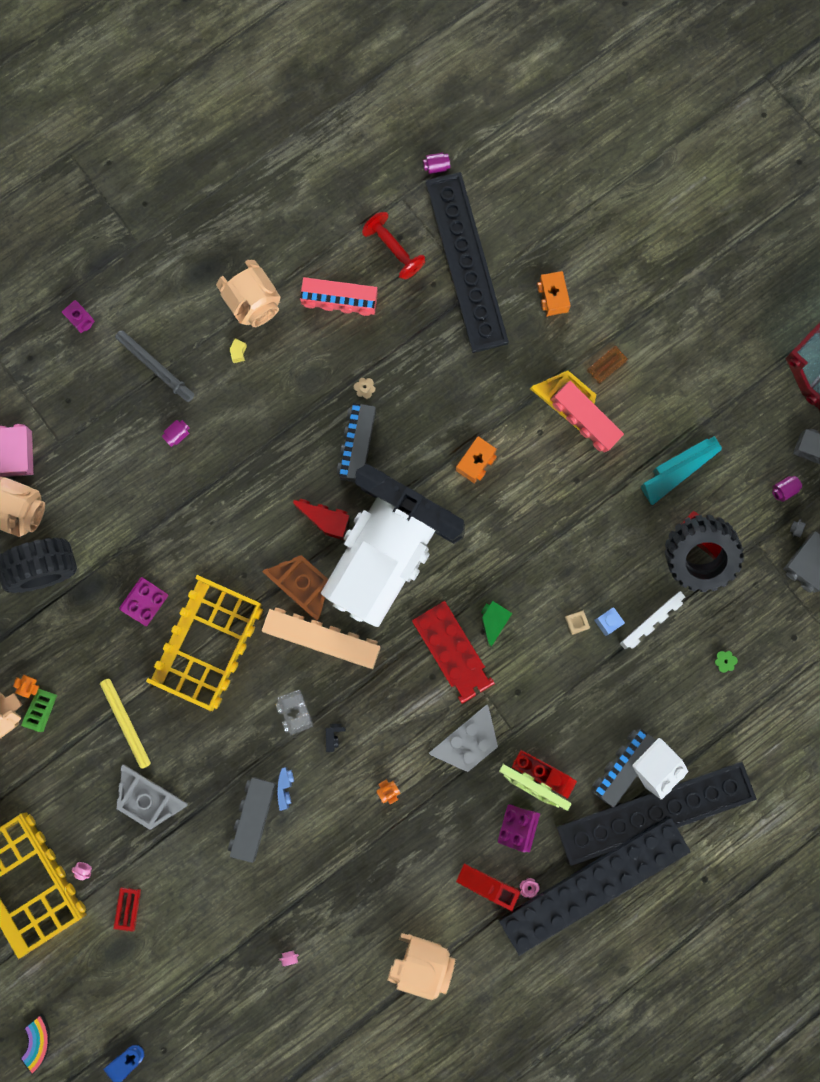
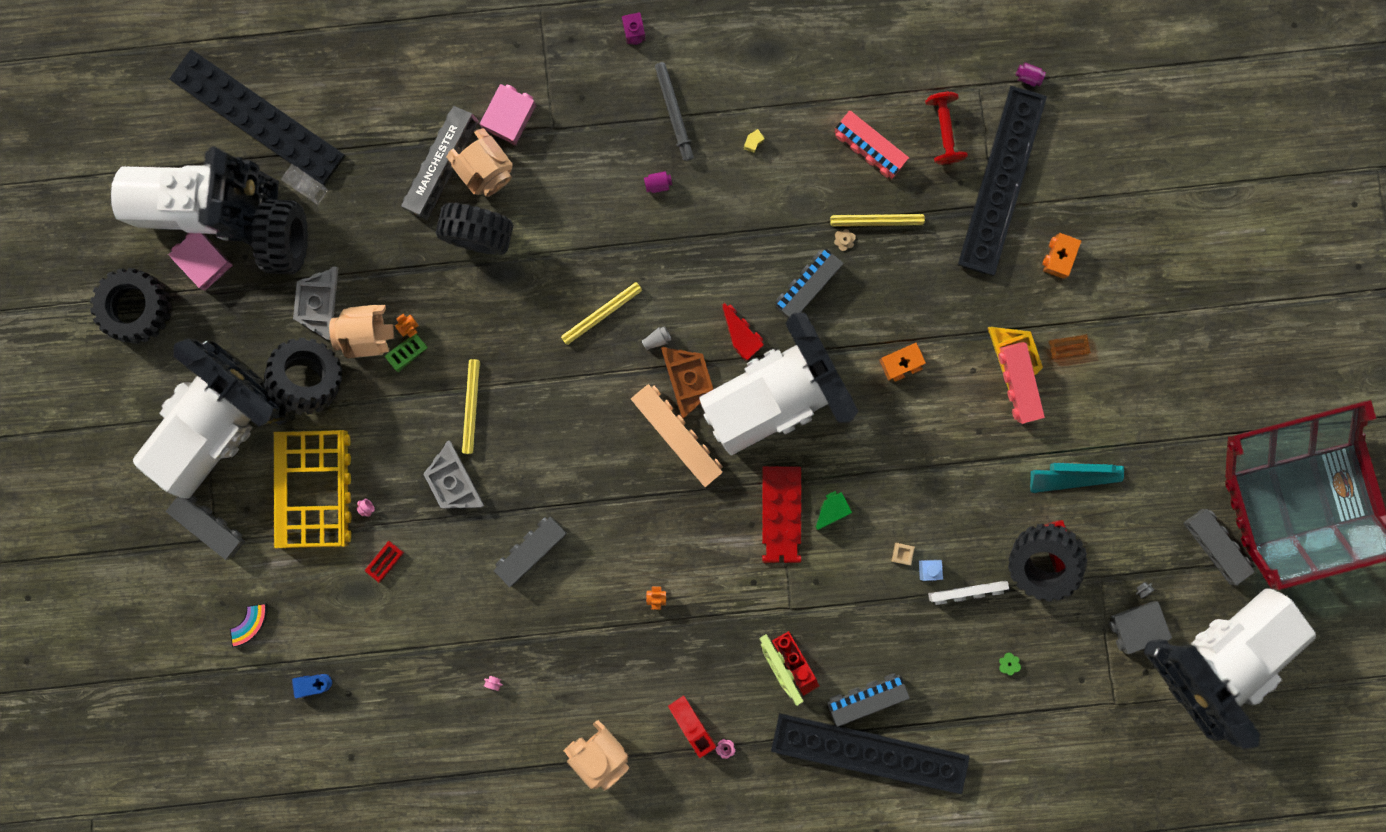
camera: 30 degrees right, 5 degrees up
magenta bracket [119,577,168,626] -> none
yellow window [146,575,263,711] -> none
light nougat piece [216,260,280,327] -> none
clear brick [276,690,314,735] -> none
medium blue slope [278,767,294,811] -> none
black bracket [326,724,346,752] -> none
light grey wing [429,705,498,772] -> none
magenta bracket [498,804,540,853] -> none
black plate [498,816,691,956] -> none
white slope [632,738,688,799] -> none
magenta brick [772,476,802,502] -> none
none -> light yellow axle [561,282,642,345]
none -> light grey cone [642,326,672,350]
none -> light yellow axle [830,214,925,226]

